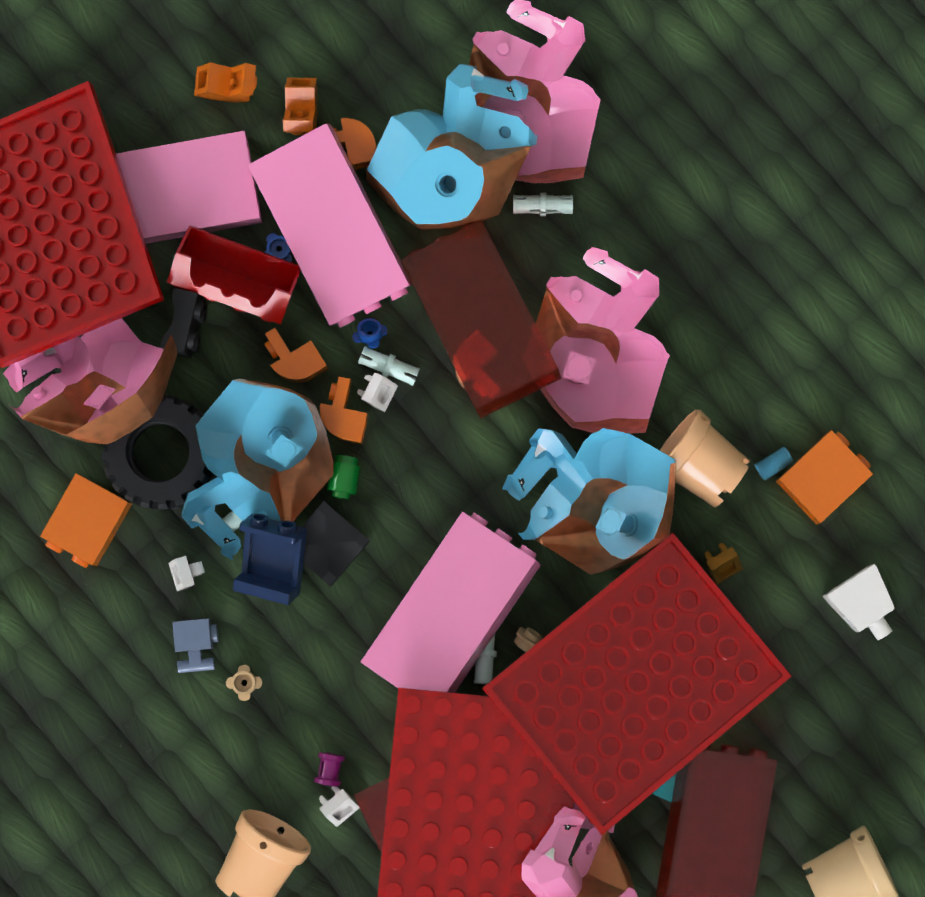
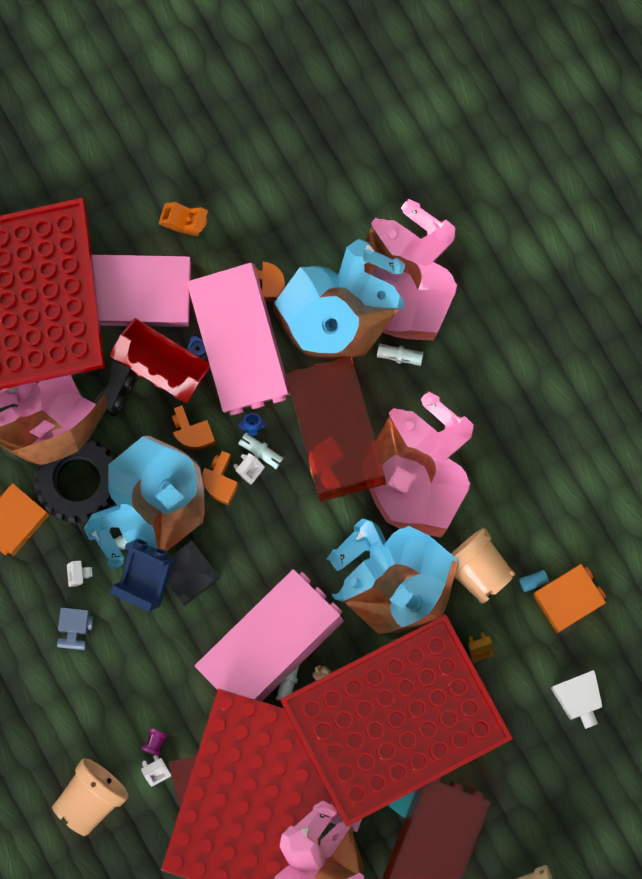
camera: 10 degrees right, 5 degrees down
tan plate [226,665,262,701] -> none
orange brick [283,78,317,136] -> none
green brick [327,455,360,500] -> none

